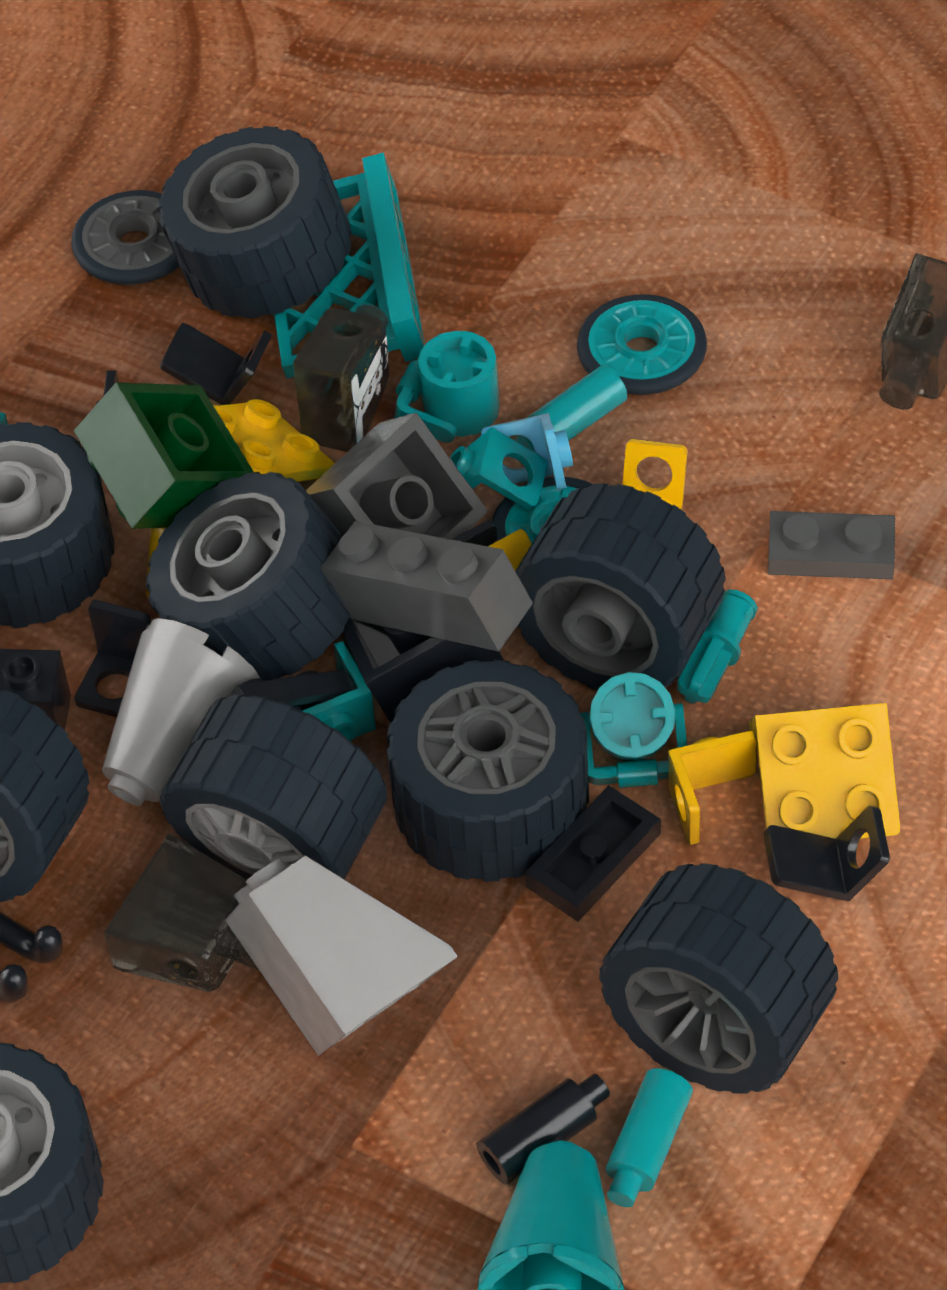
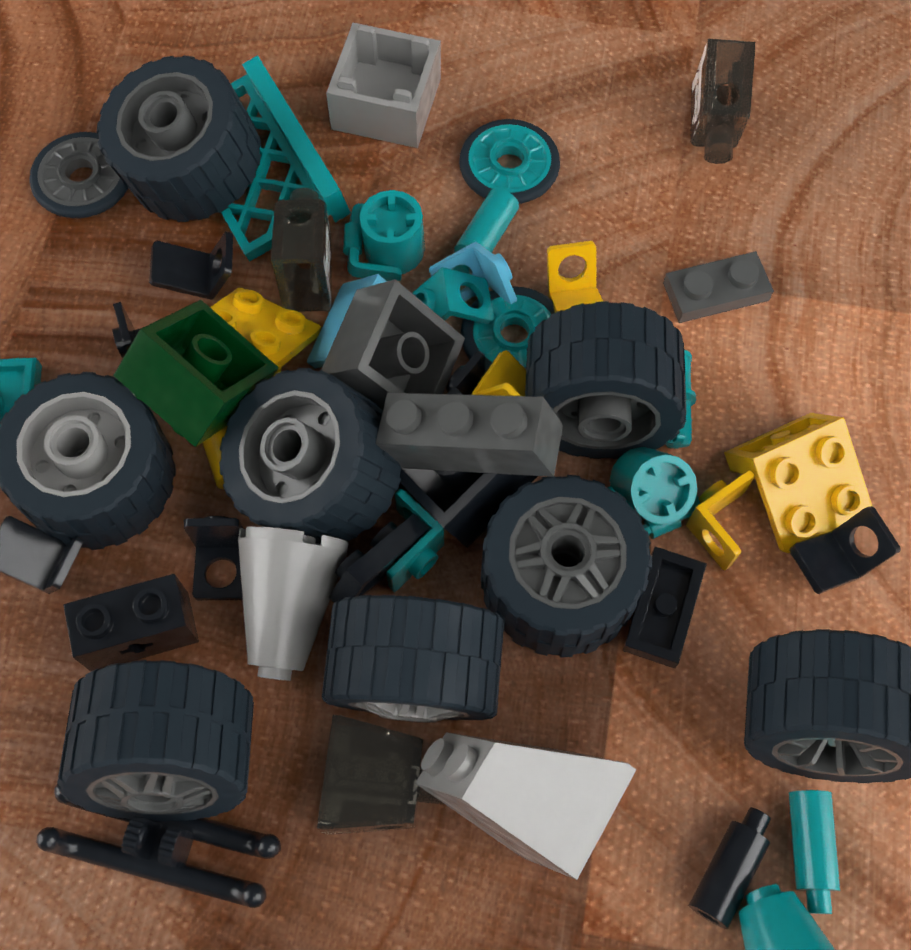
camera: 25 degrees left, 15 degrees up
none -> light grey container [326,22,441,148]

